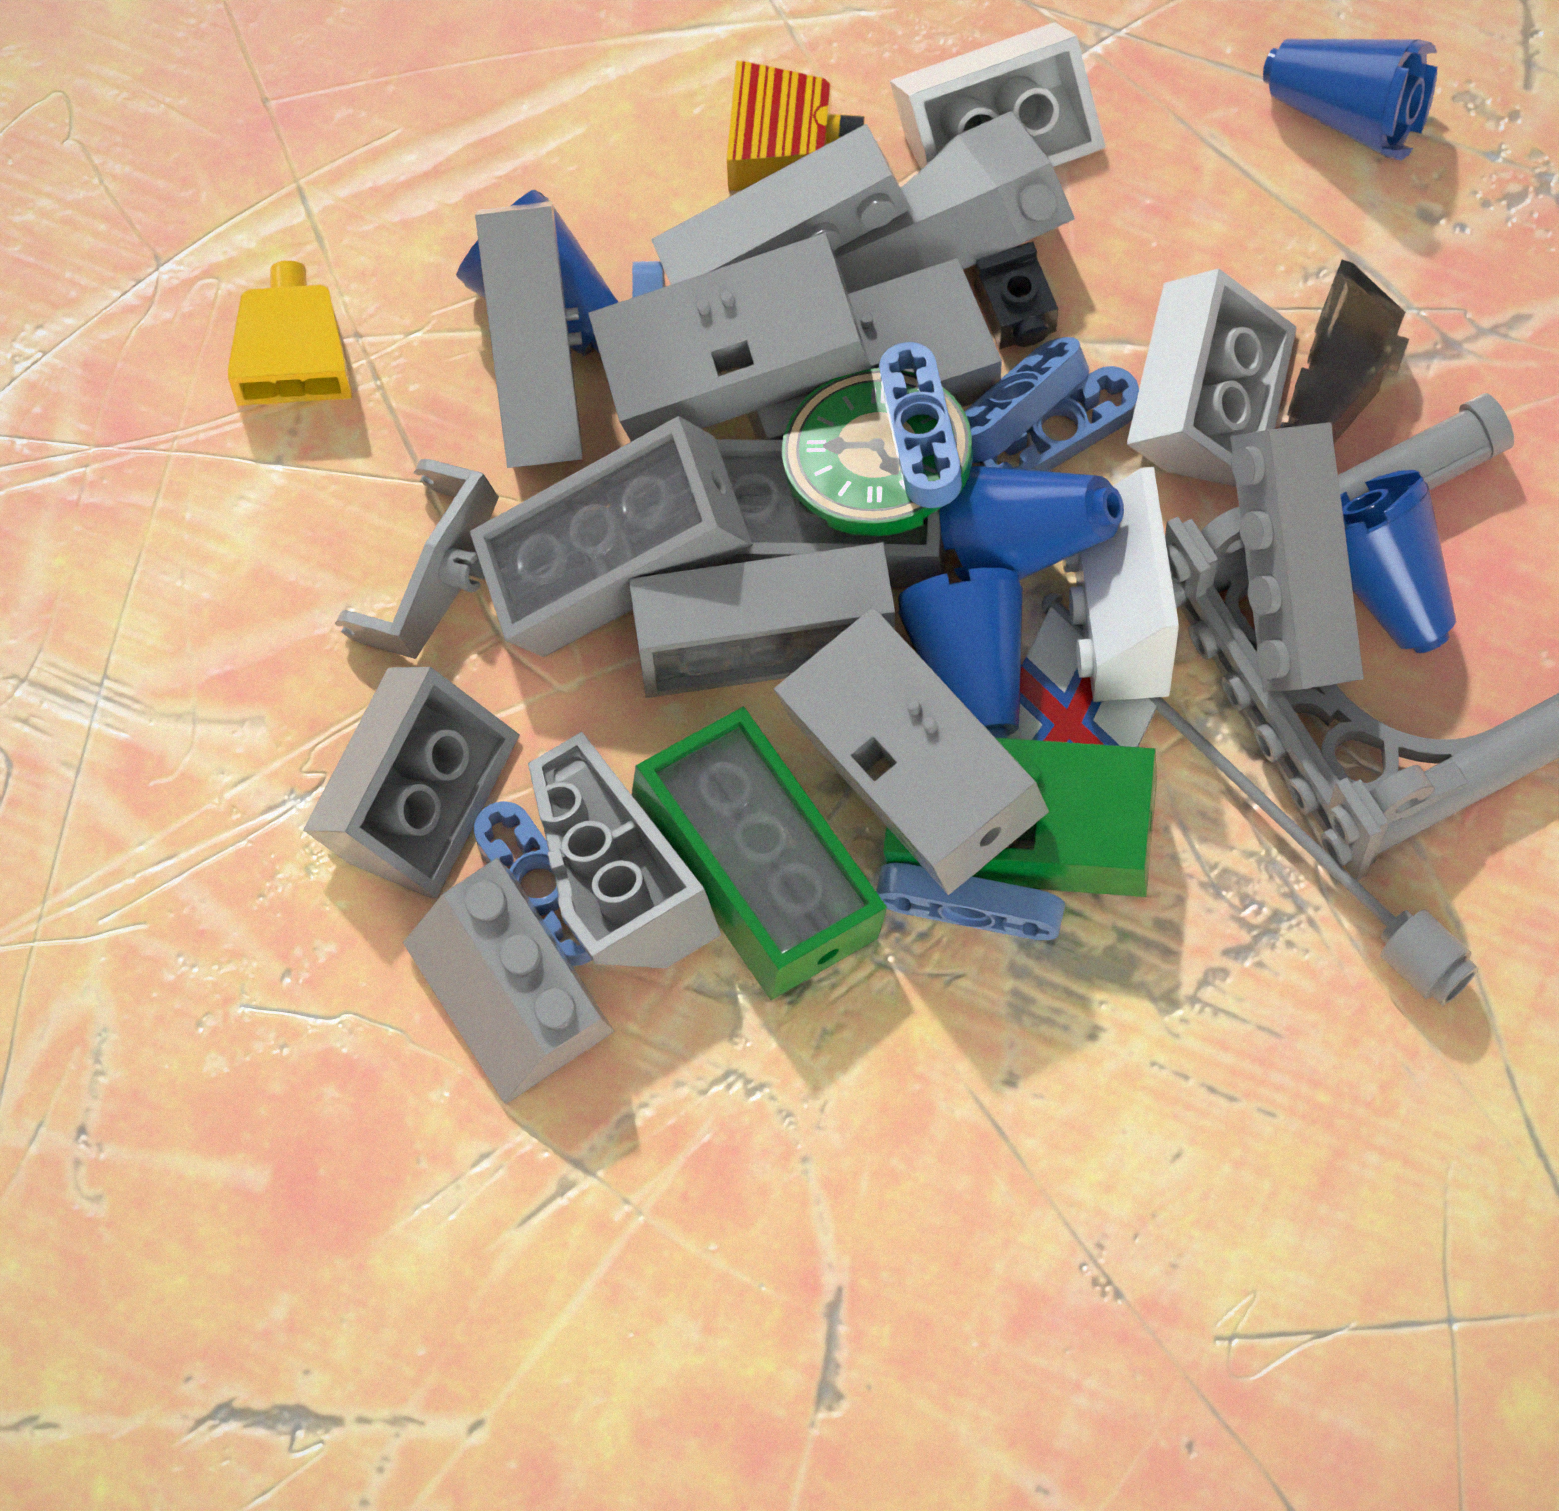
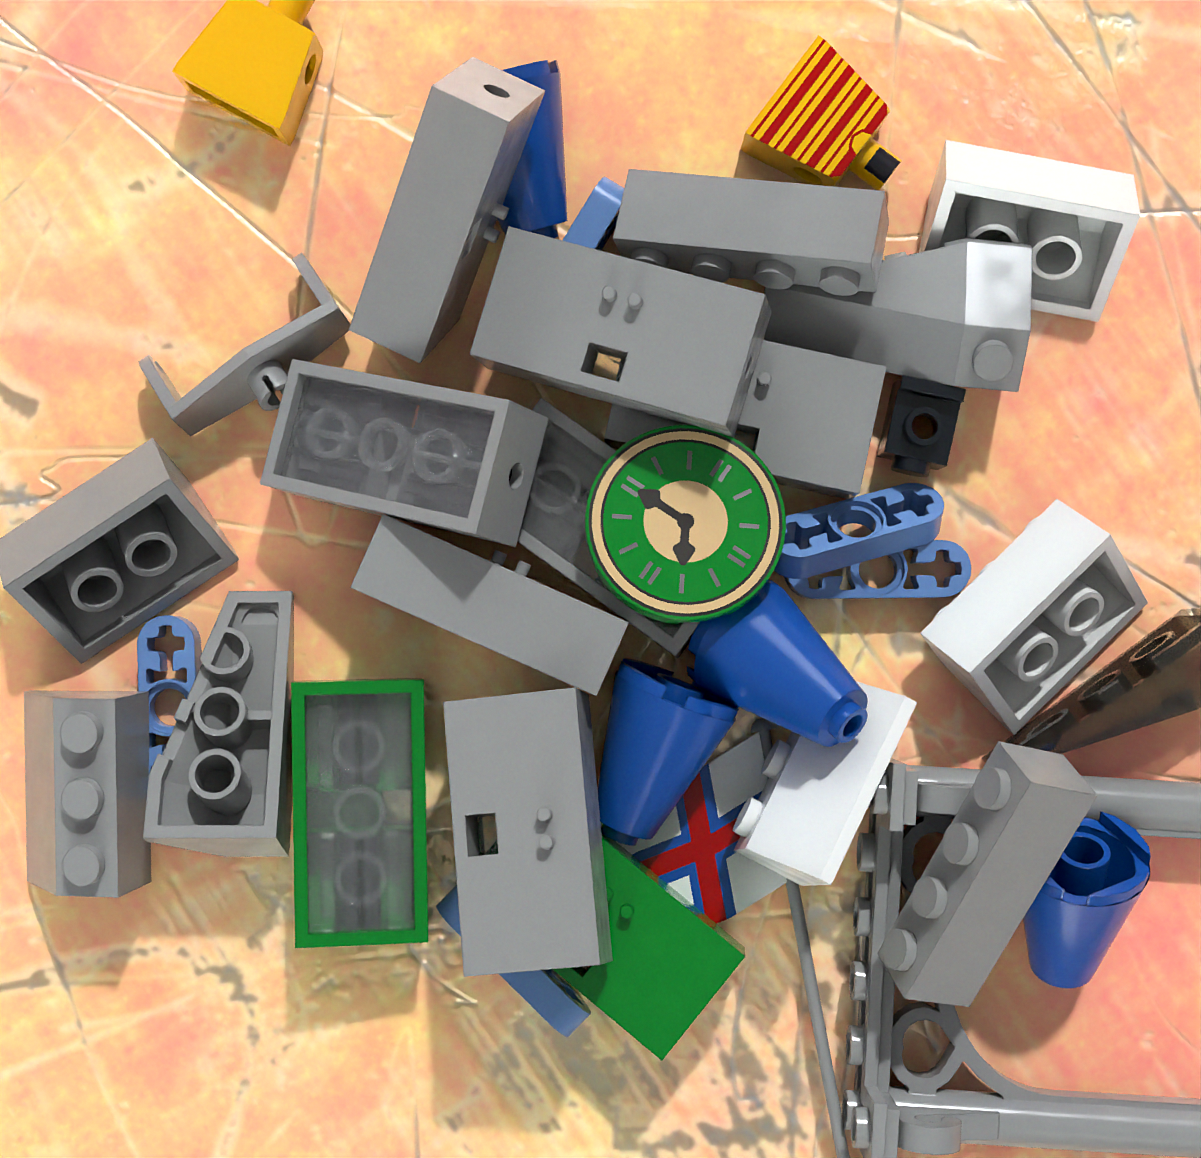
camera: 30 degrees right, 20 degrees up
medium blue beam [879,342,962,508] -> none

